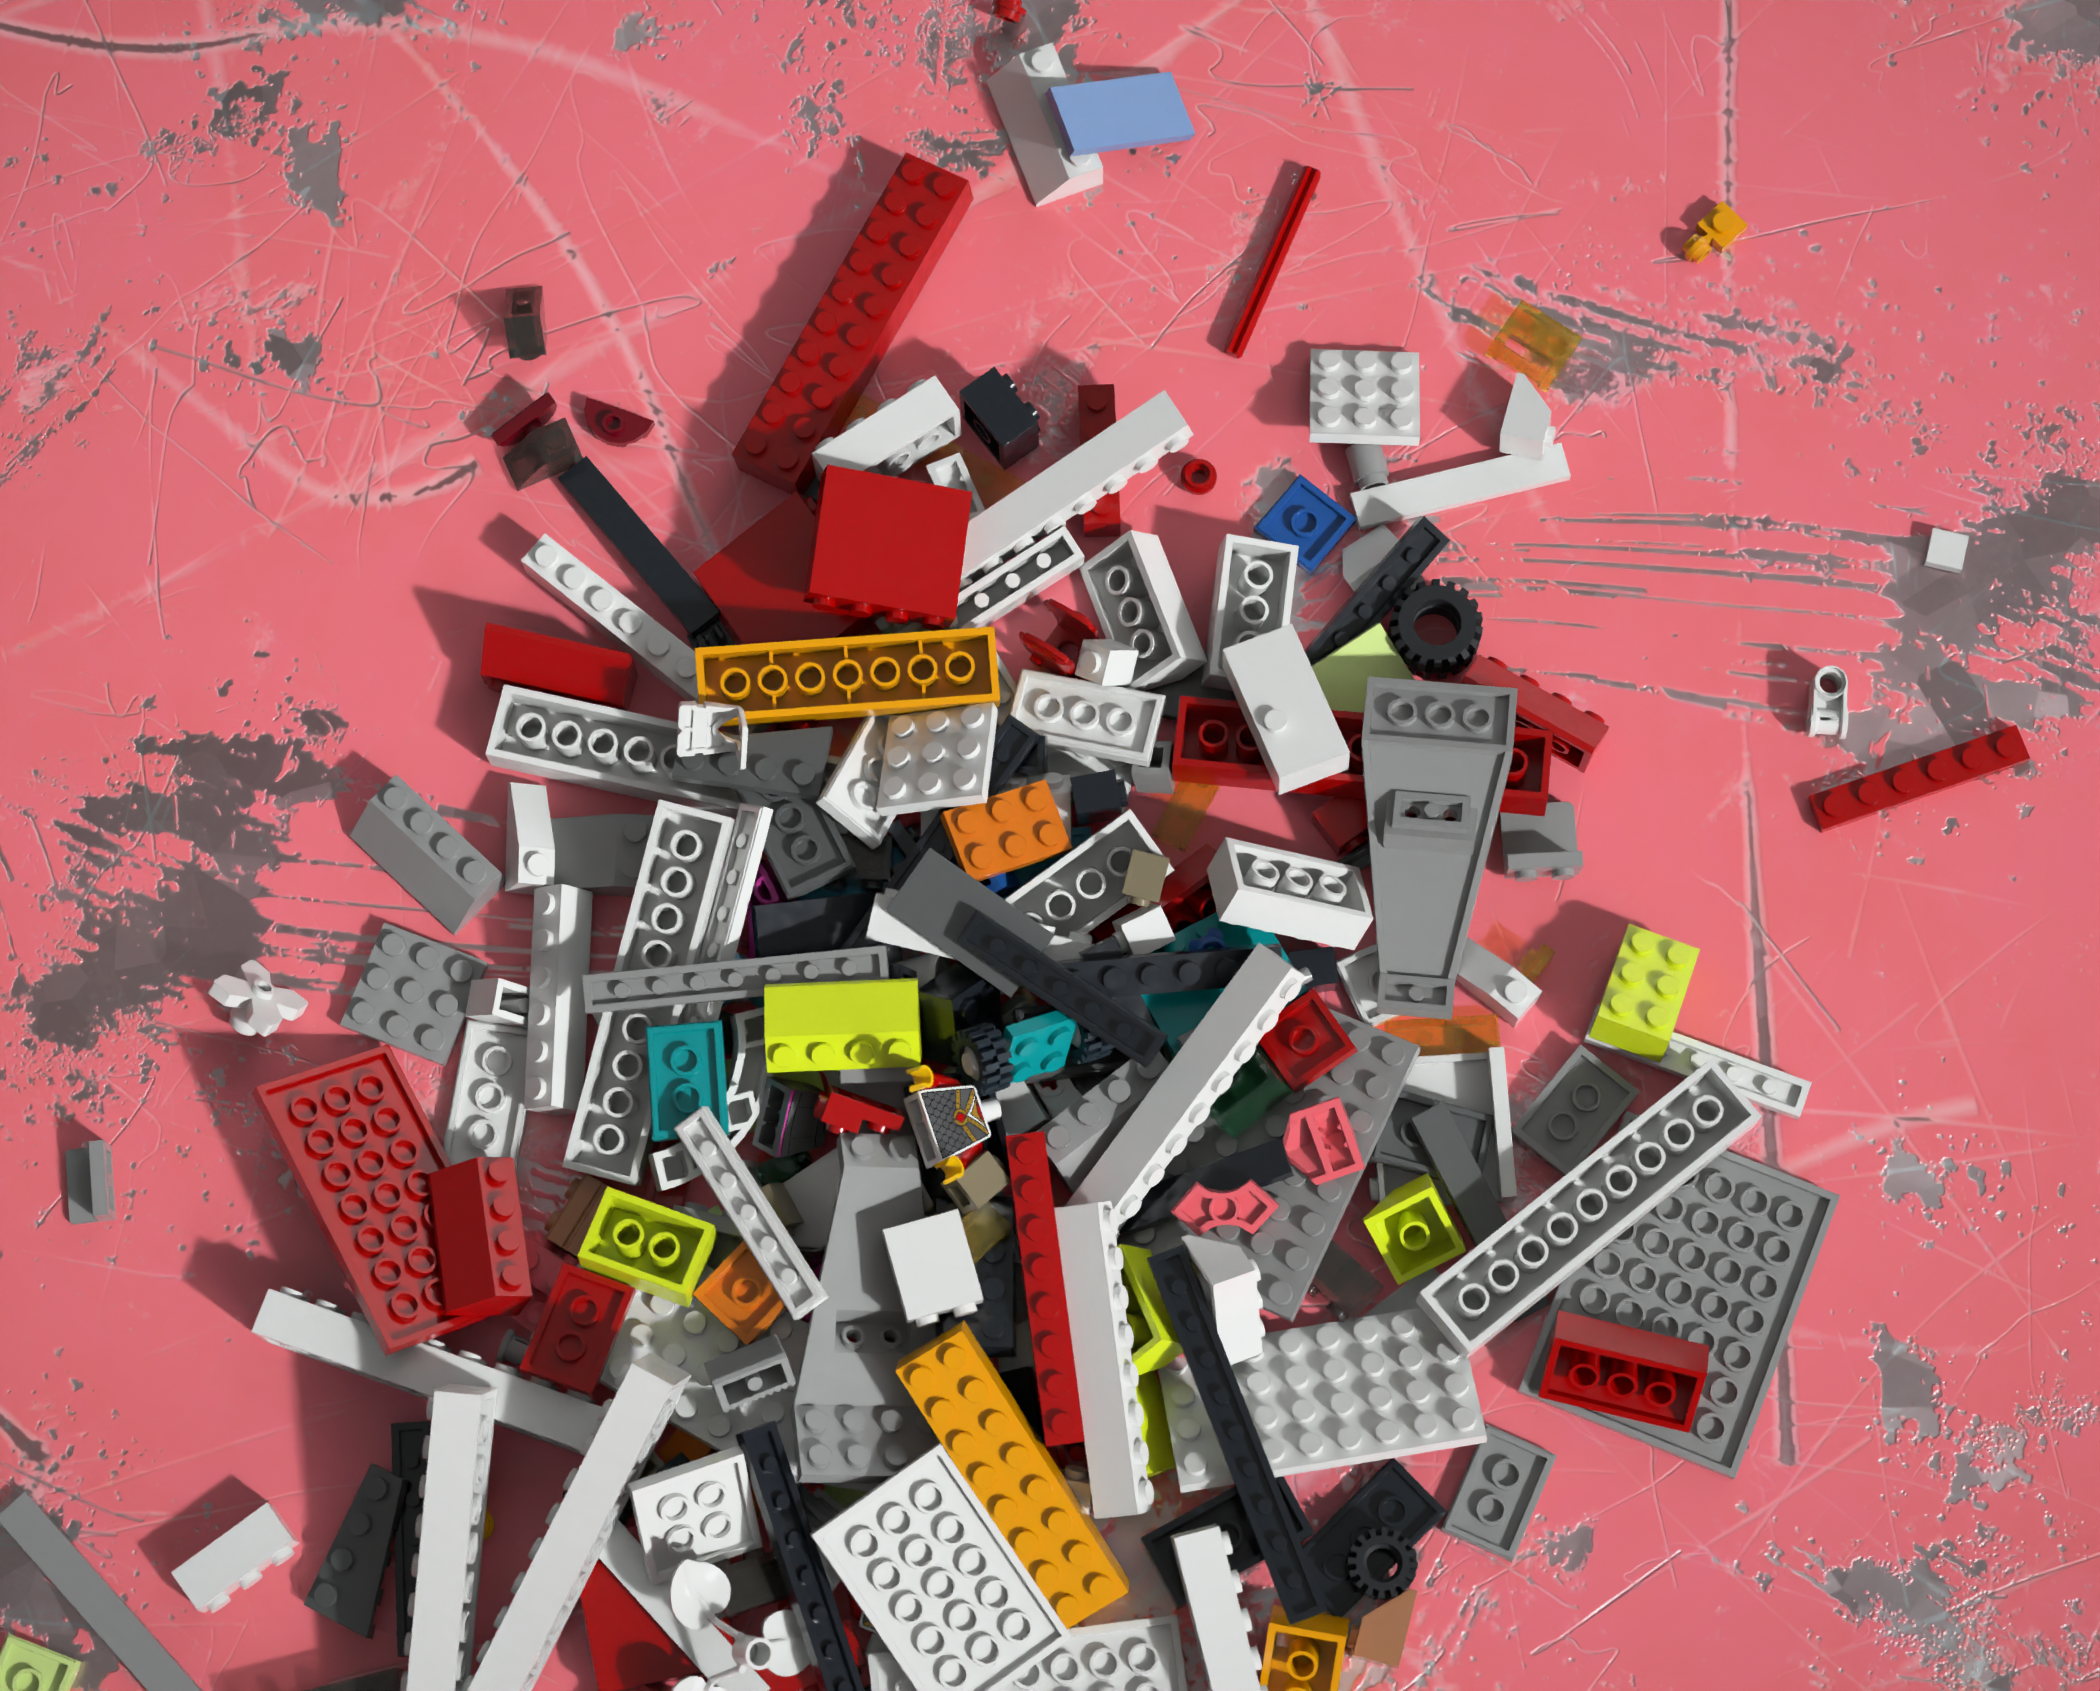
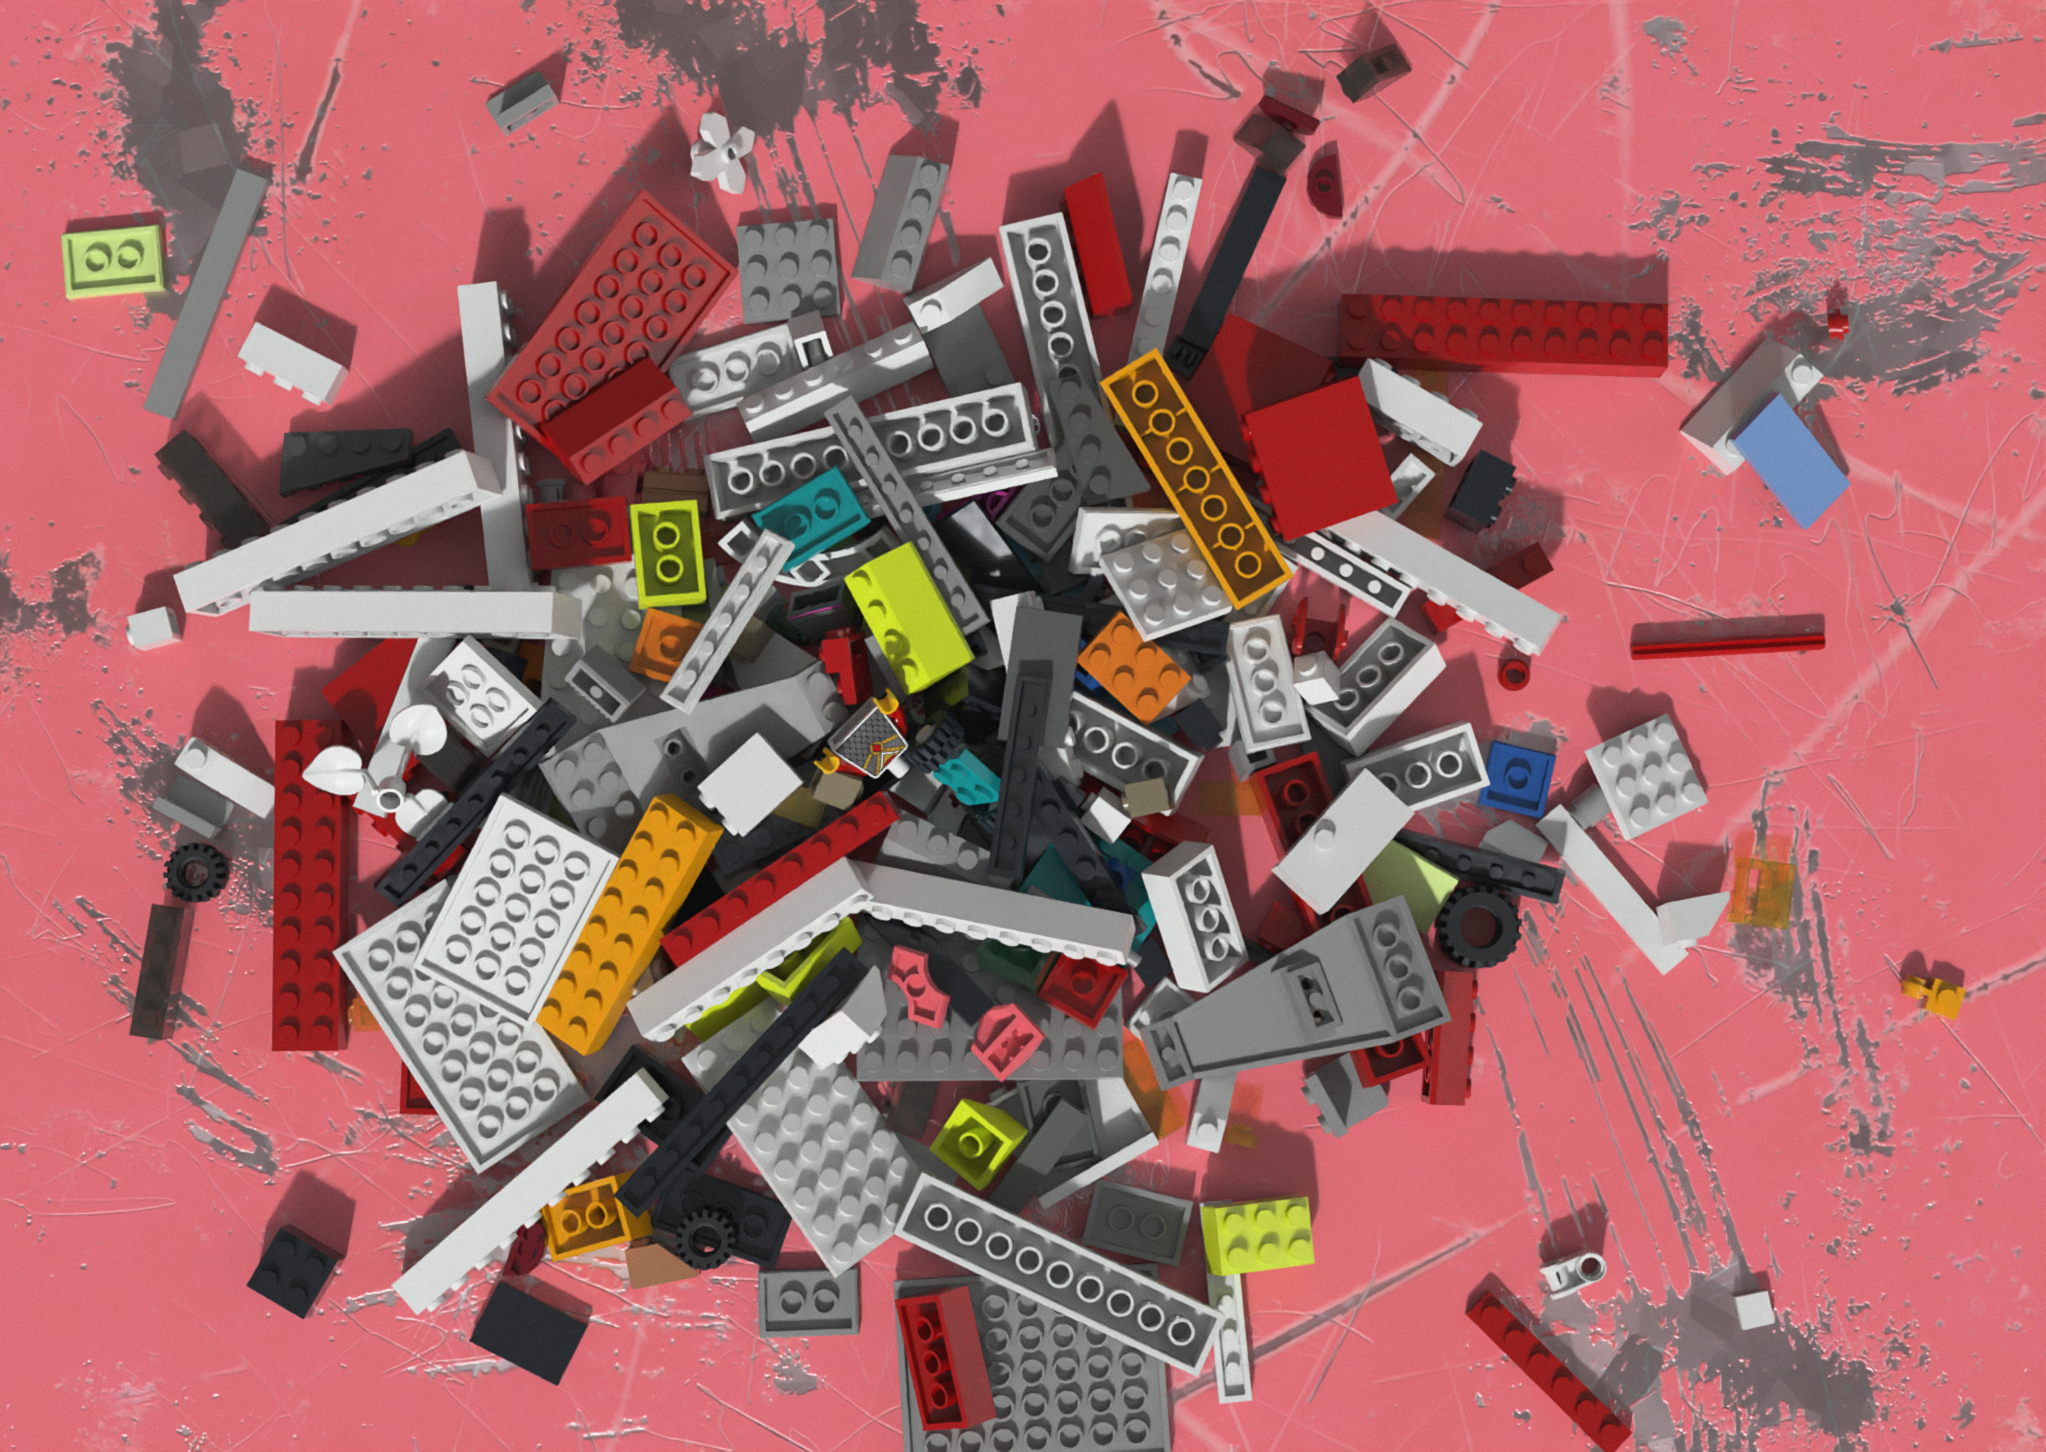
camera: 60 degrees right, 10 degrees up
white piece [676,701,748,770] -> none

